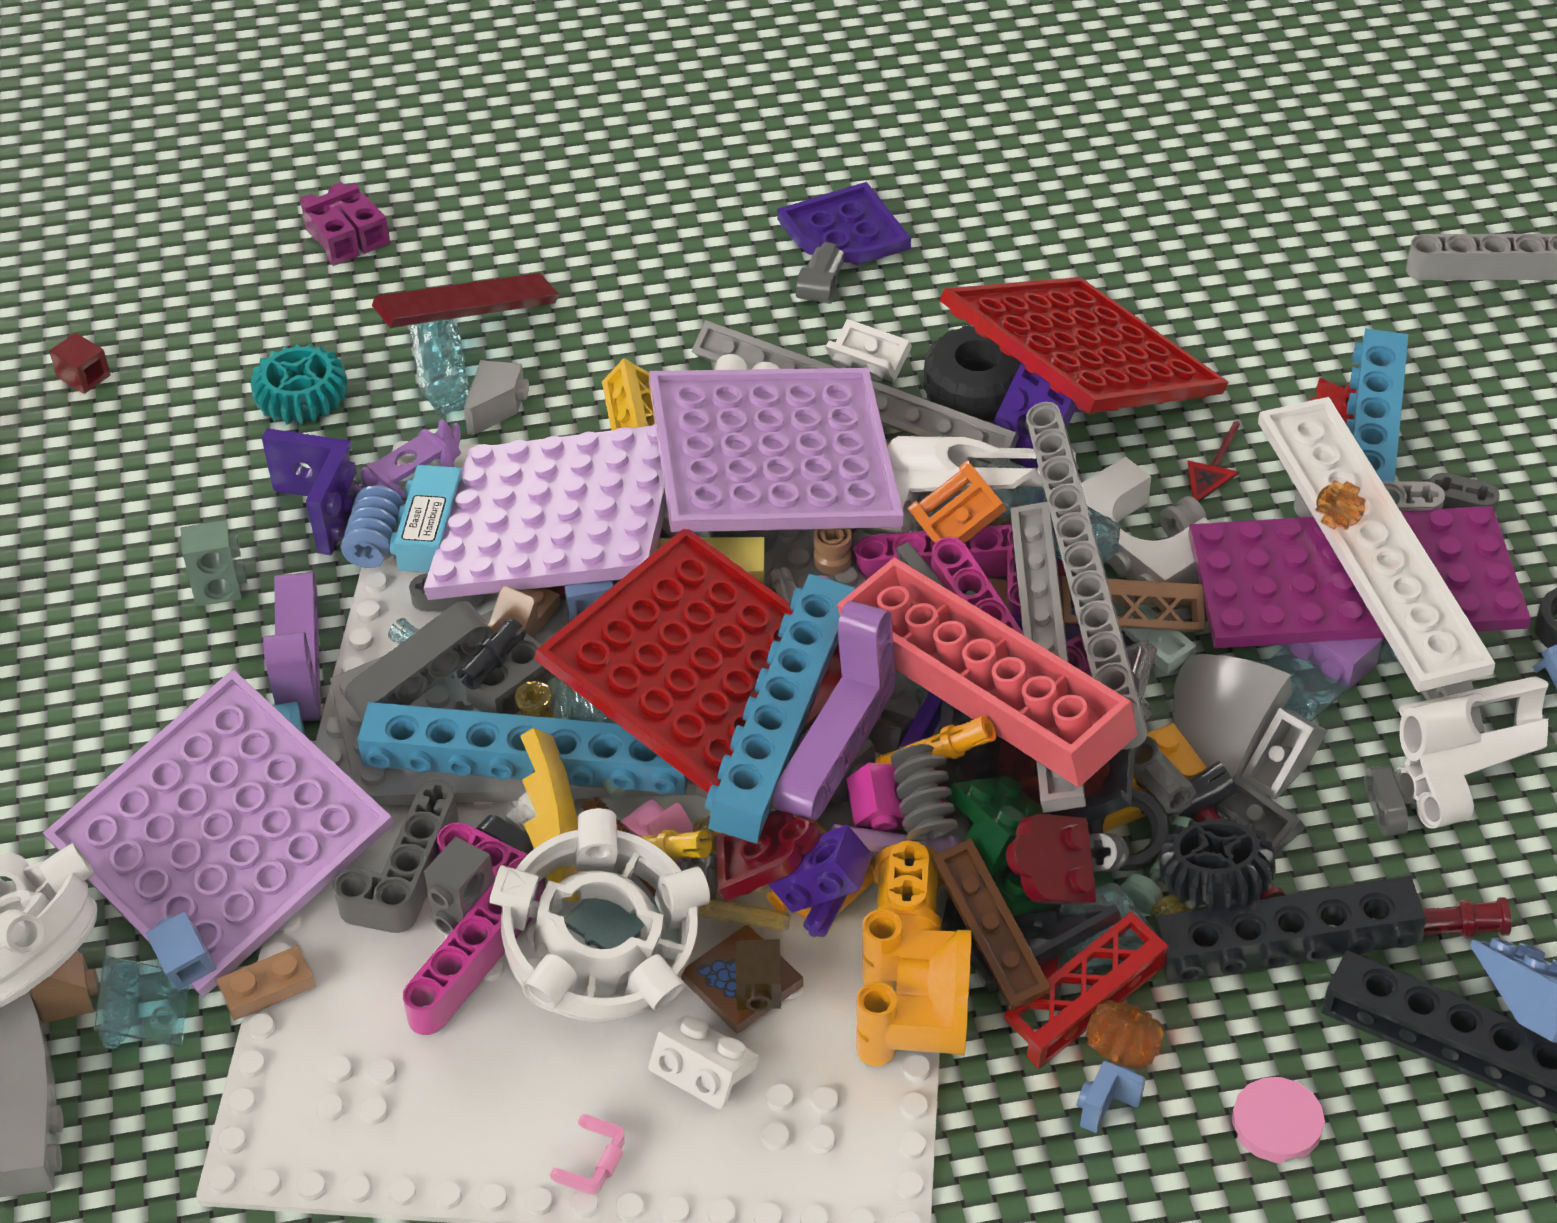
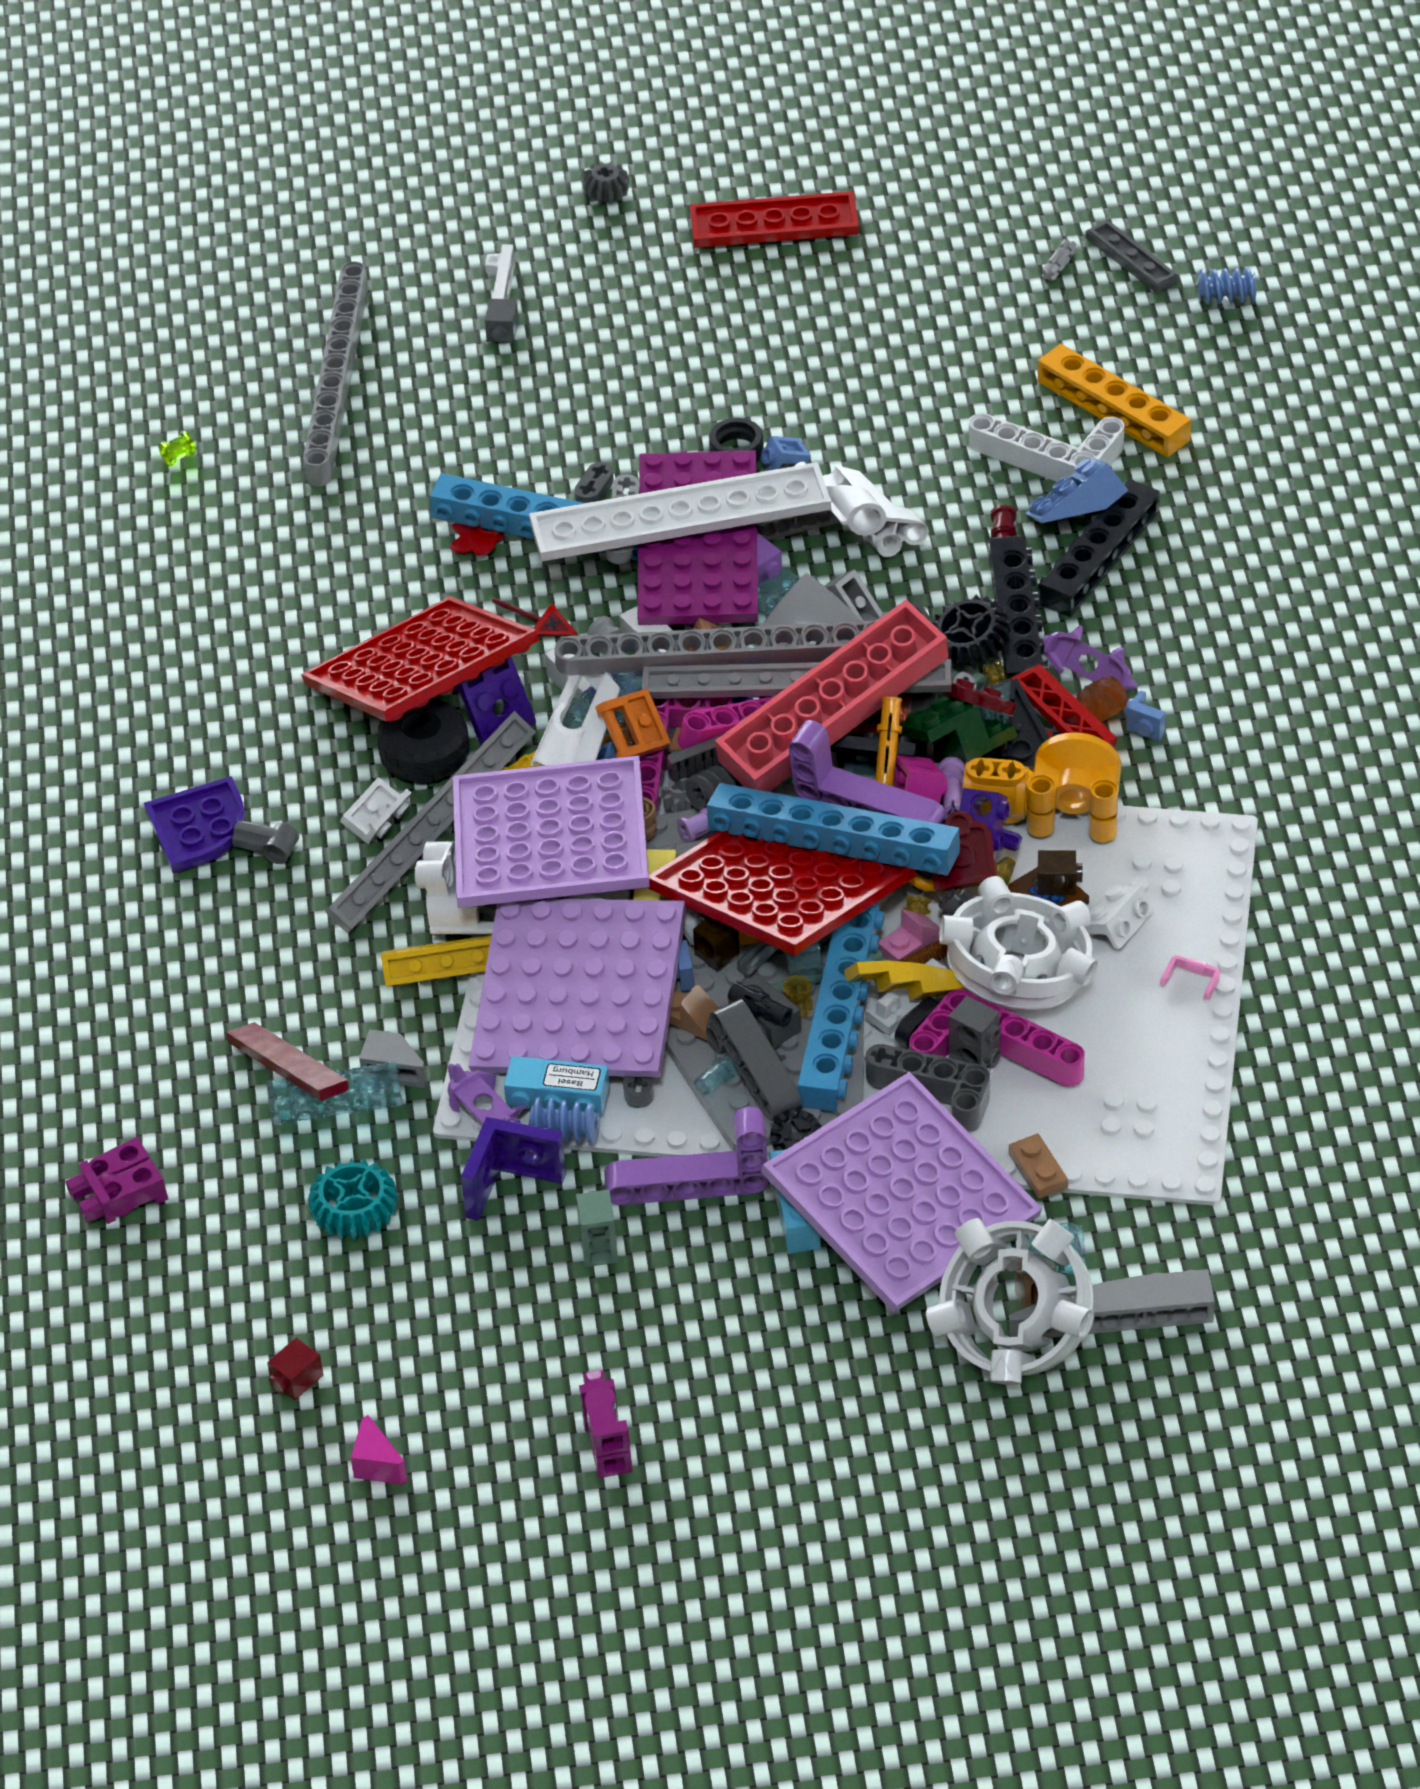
camera: 85 degrees left, 0 degrees up
medium blue brick [146,911,217,990] -> none
yellow pin [636,829,712,863] -> none
dark grey piece [890,744,958,841] -> none
reddish brown plate [932,839,1051,1012] -> none
bright pink tile [1232,1077,1325,1163] -> none
clear orange gear [1316,480,1366,530] -> none
dark grey beam [1364,765,1408,836] -> none
none -> clear neon green bush [158,431,196,466]
none -> black gear [770,1109,822,1151]
none -> medium lavender piece [1043,625,1138,695]

